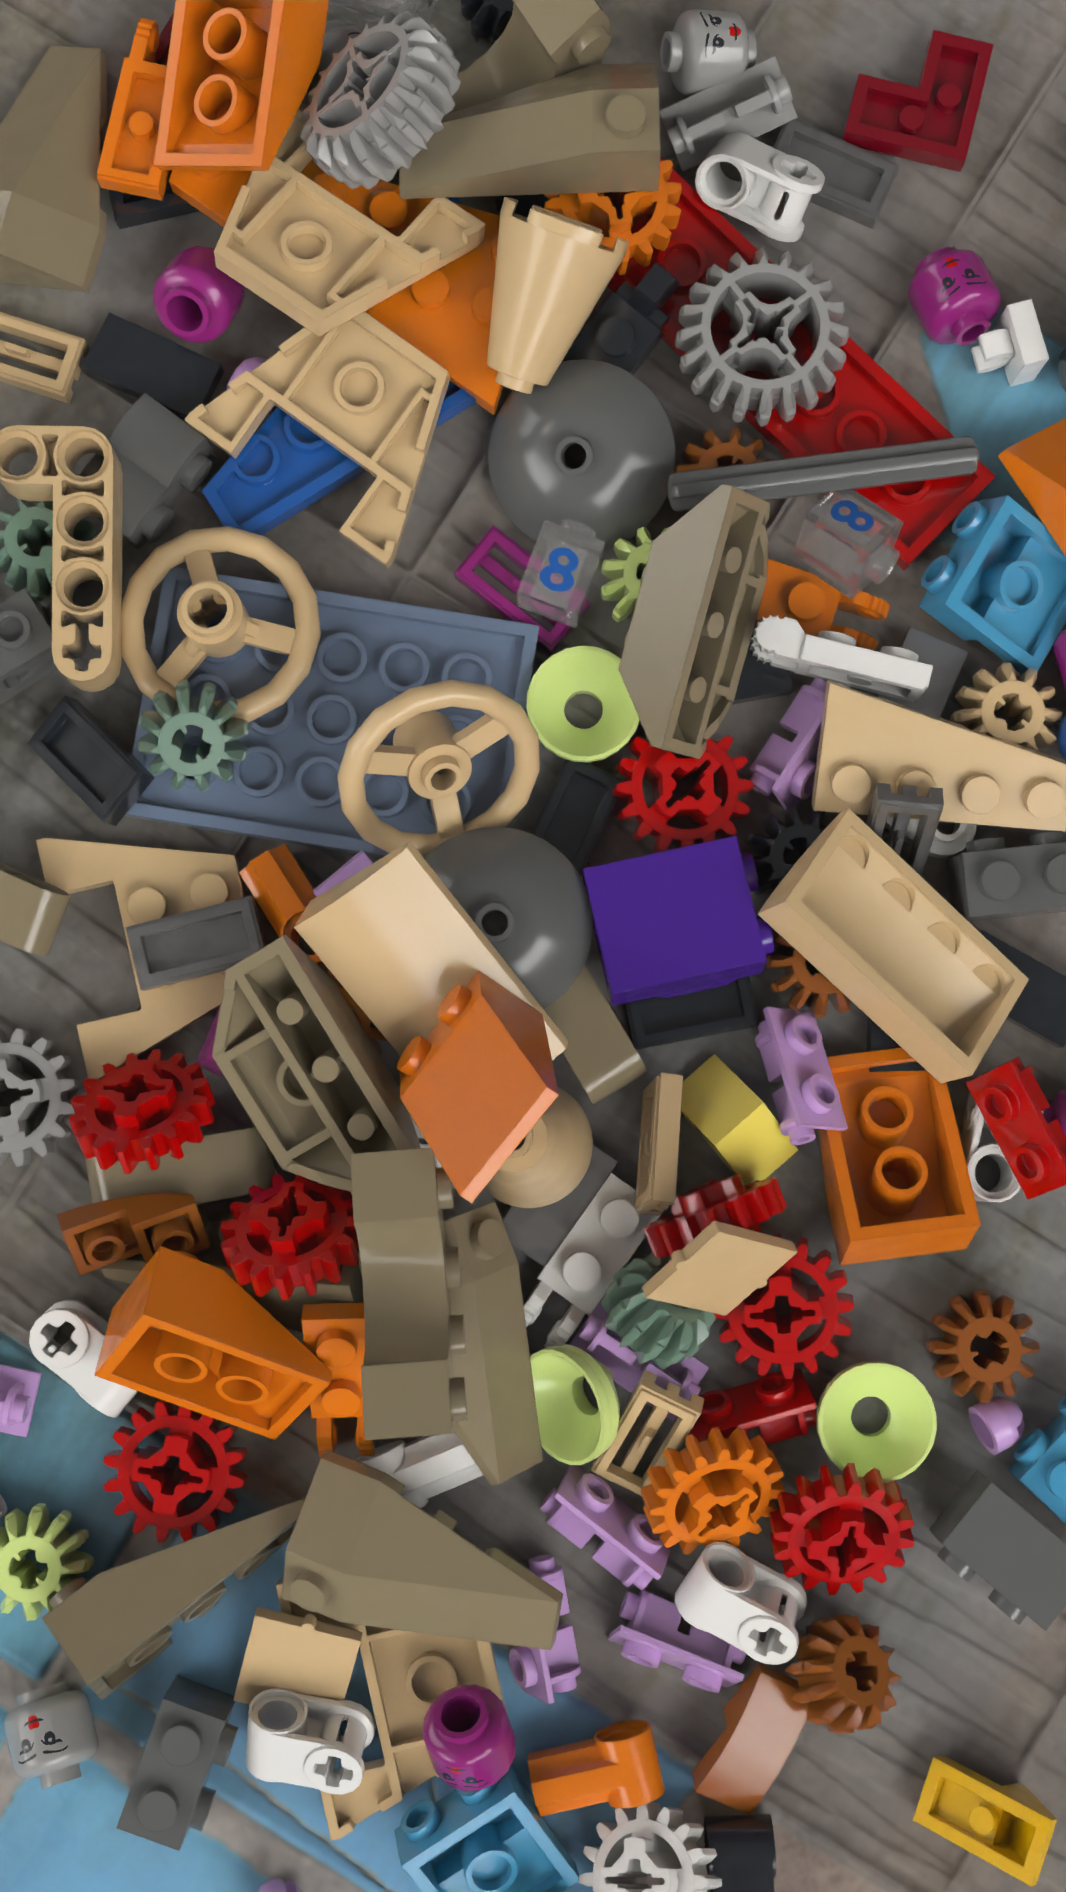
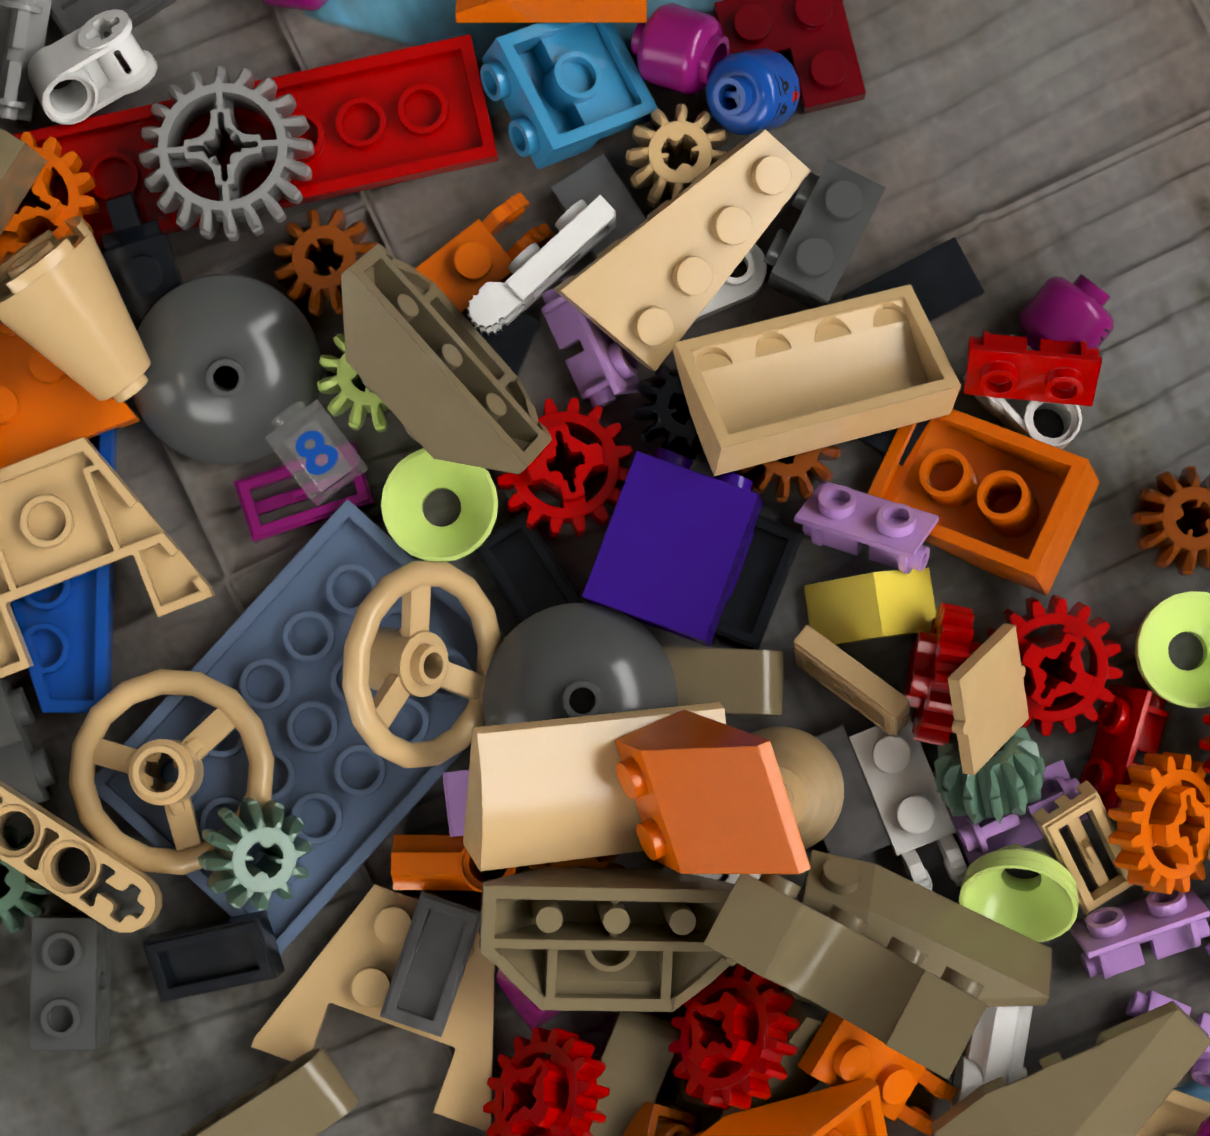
camera: 60 degrees left, 0 degrees up
dark grey axle [667,436,980,512] -> none
clear brick [791,490,904,599] -> none
flat silver tile [866,783,944,876] -> none

